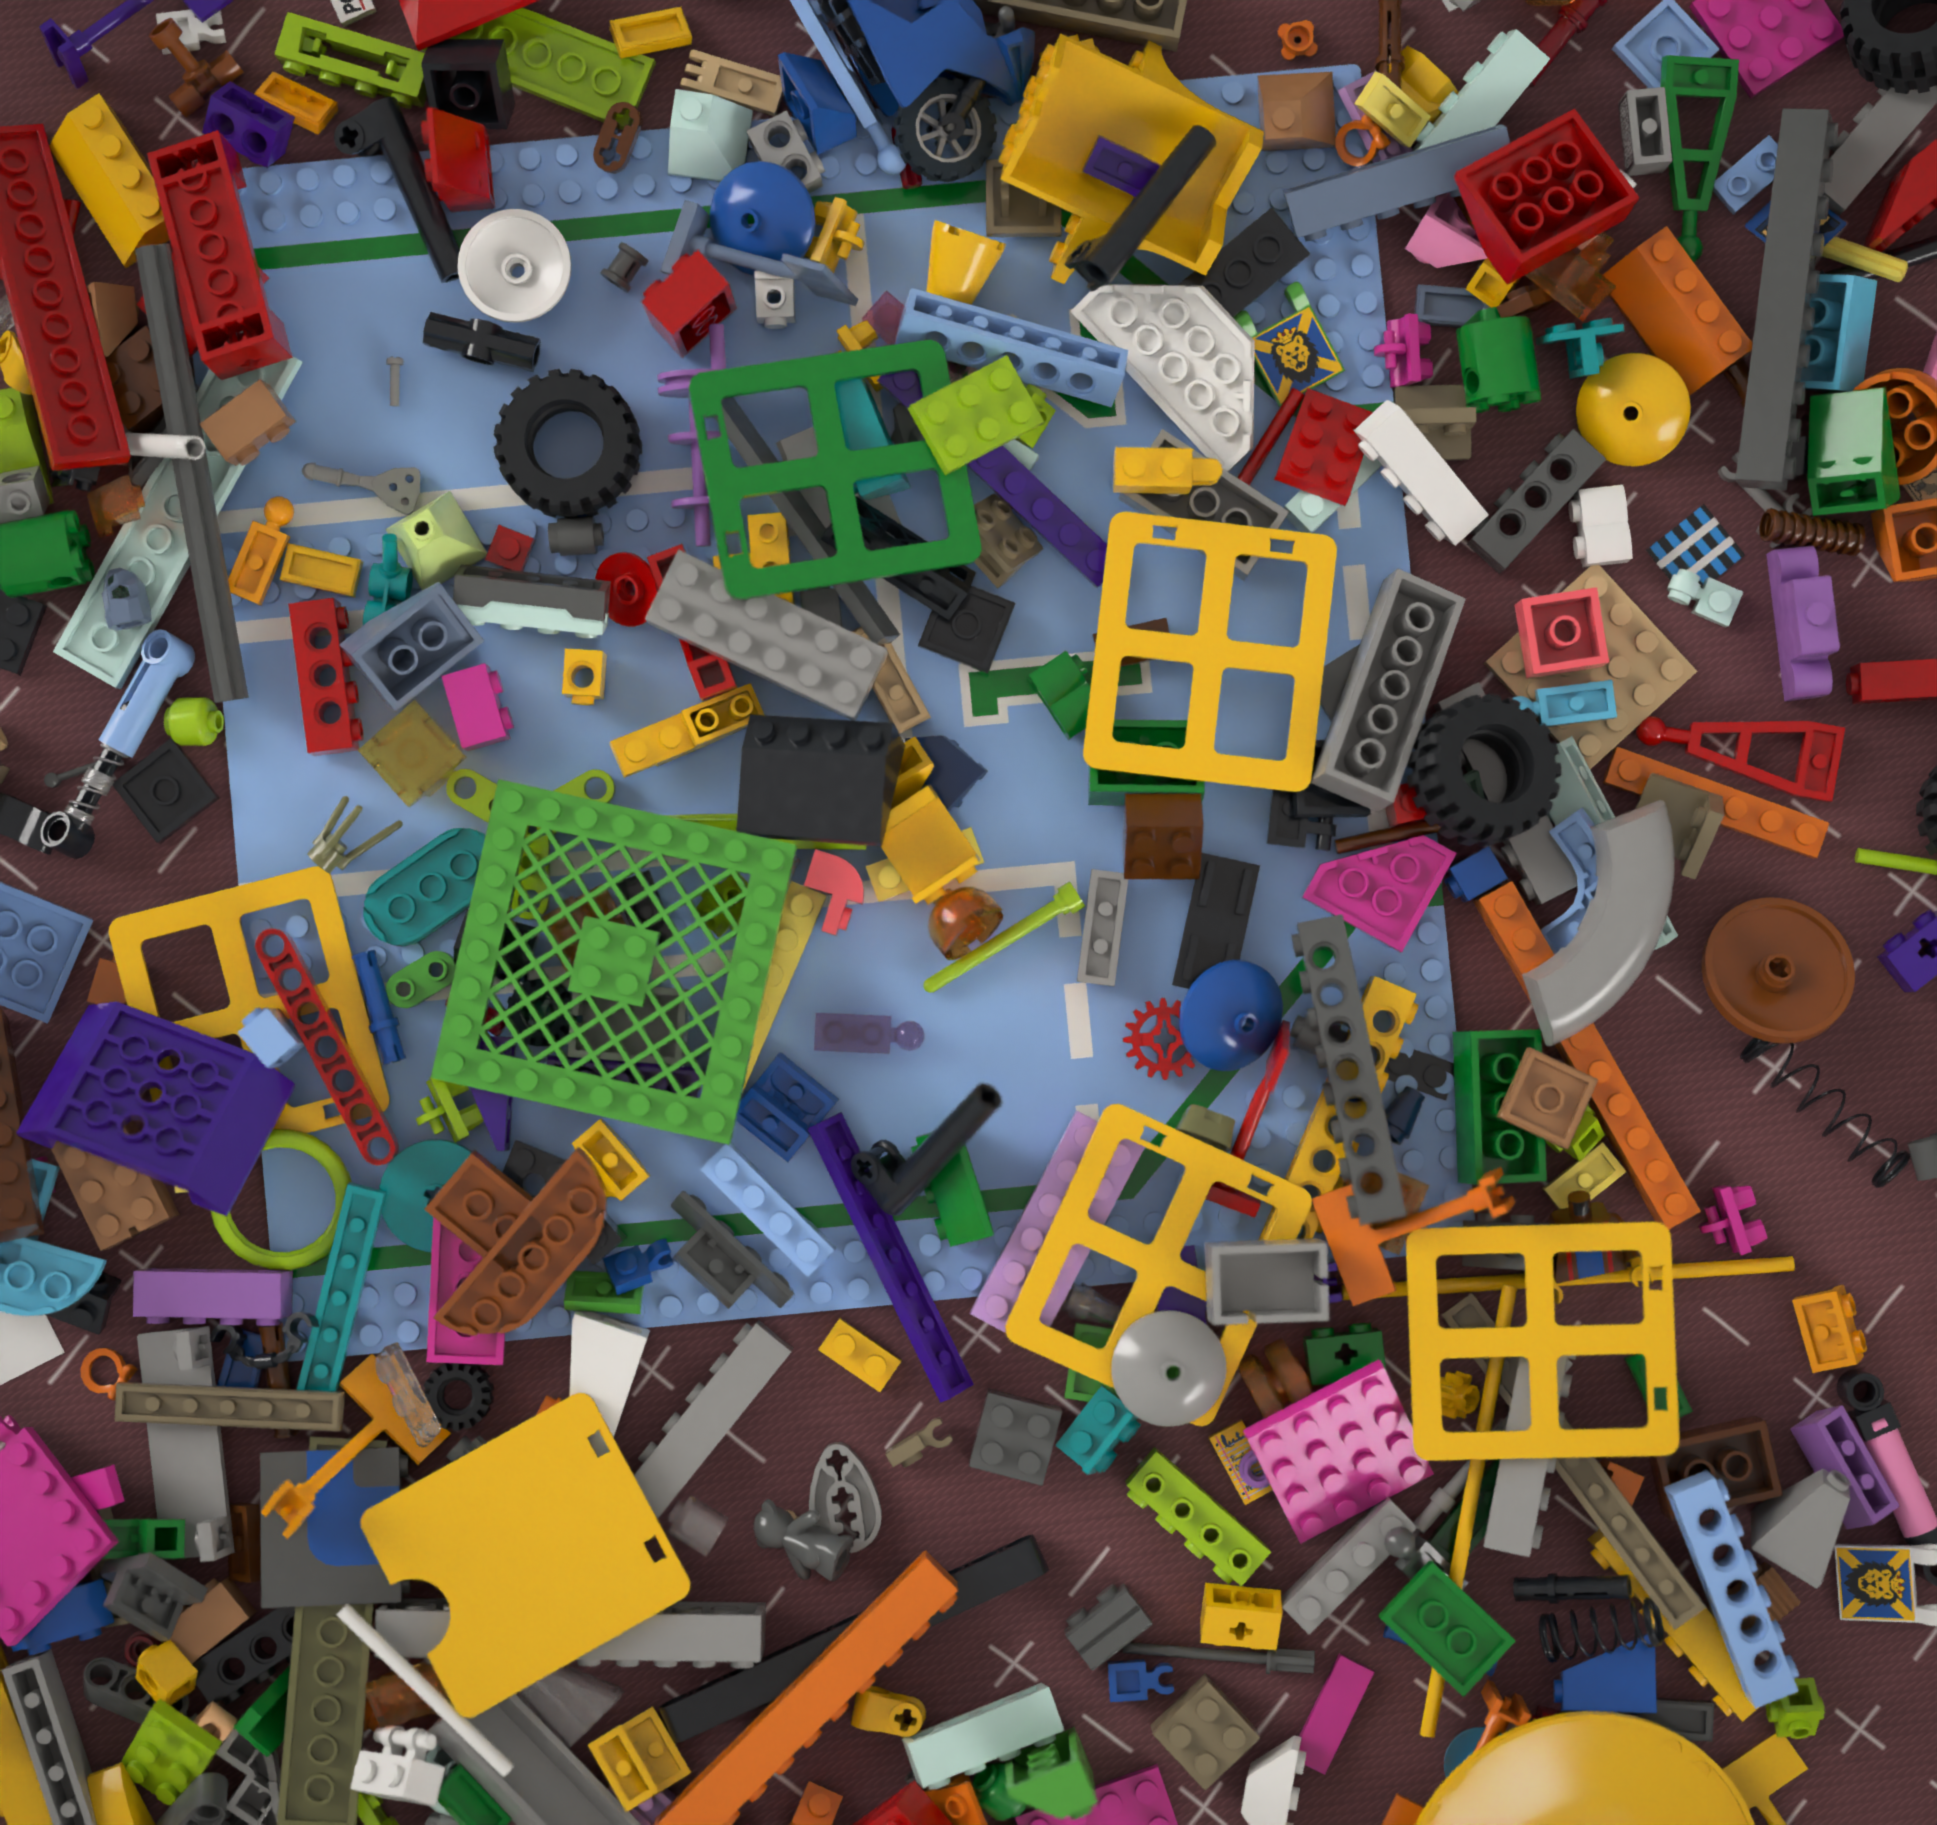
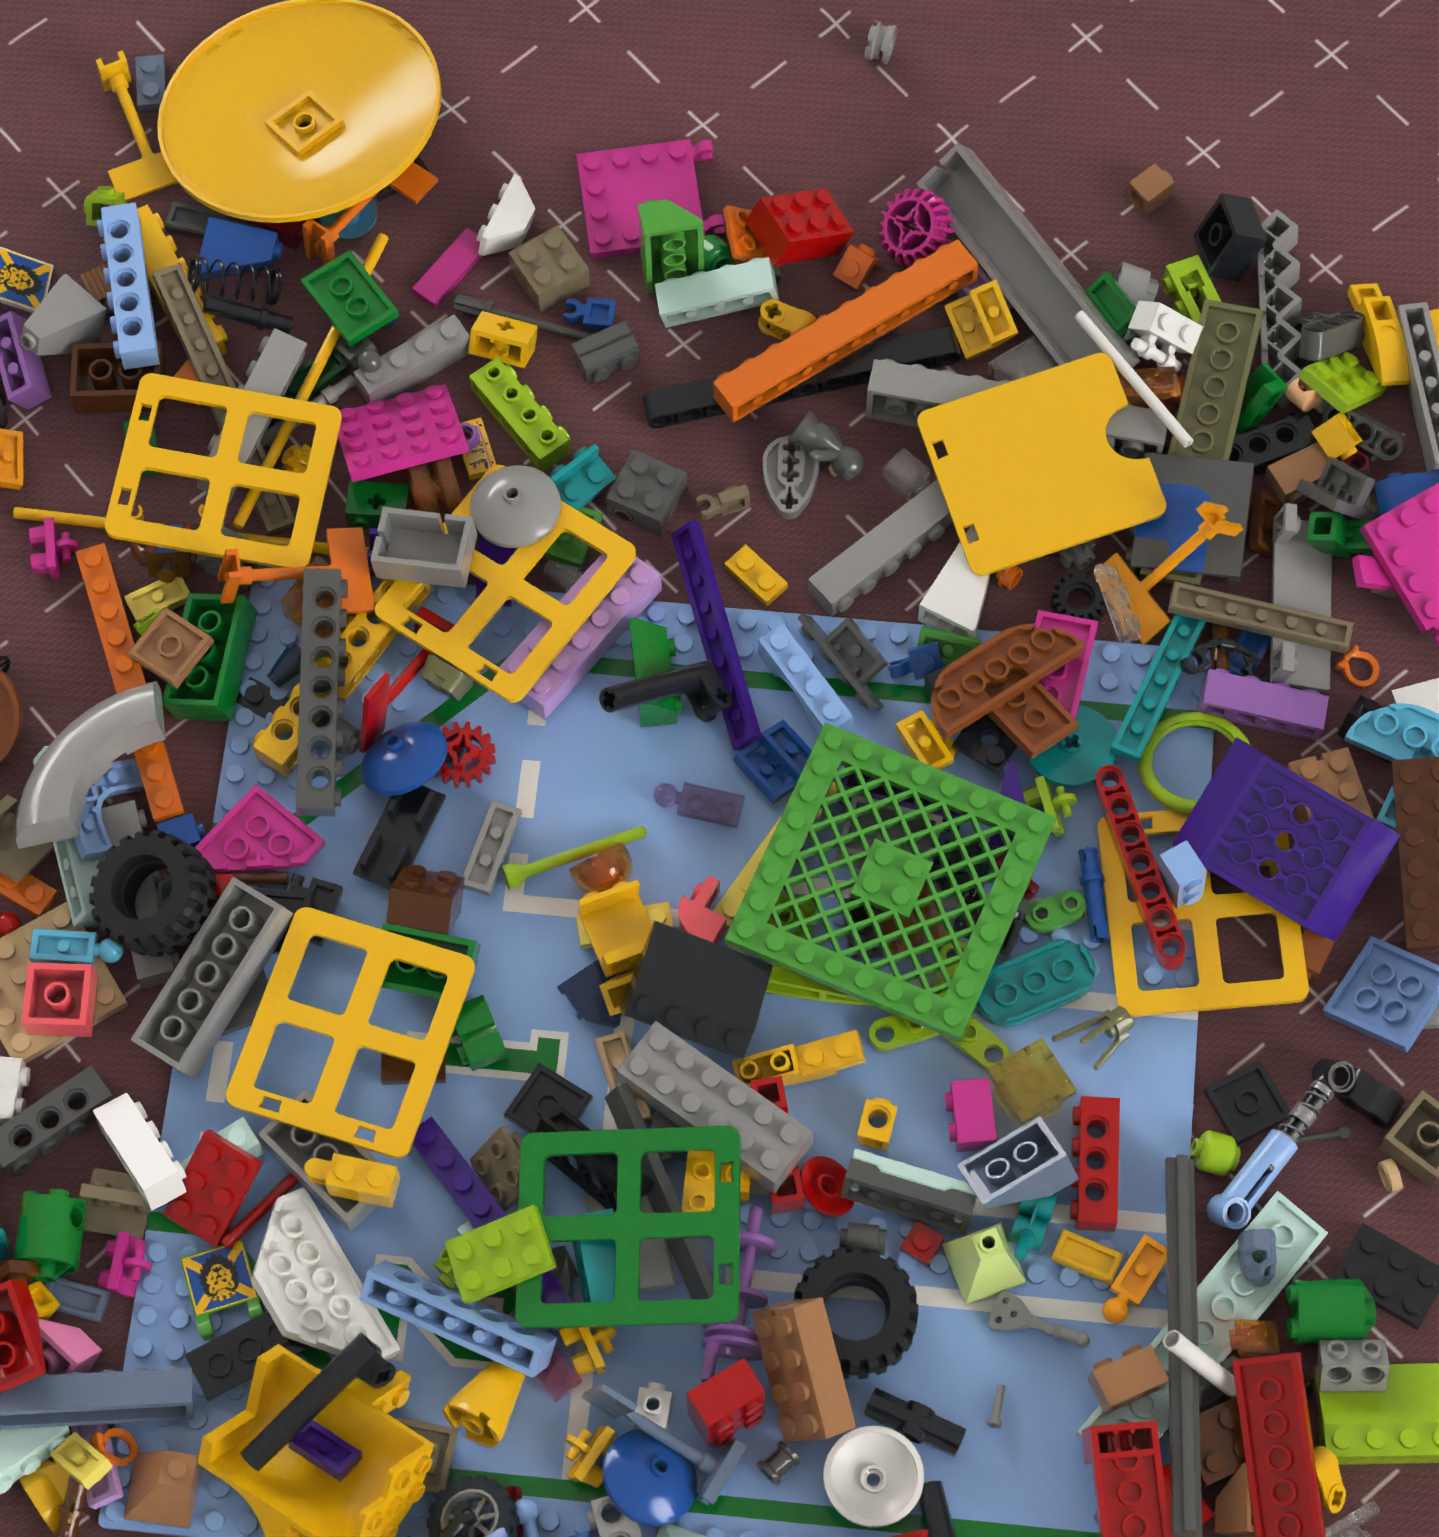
camera: 170 degrees left, 20 degrees down
none -> medium nougat piece [751,1297,856,1442]

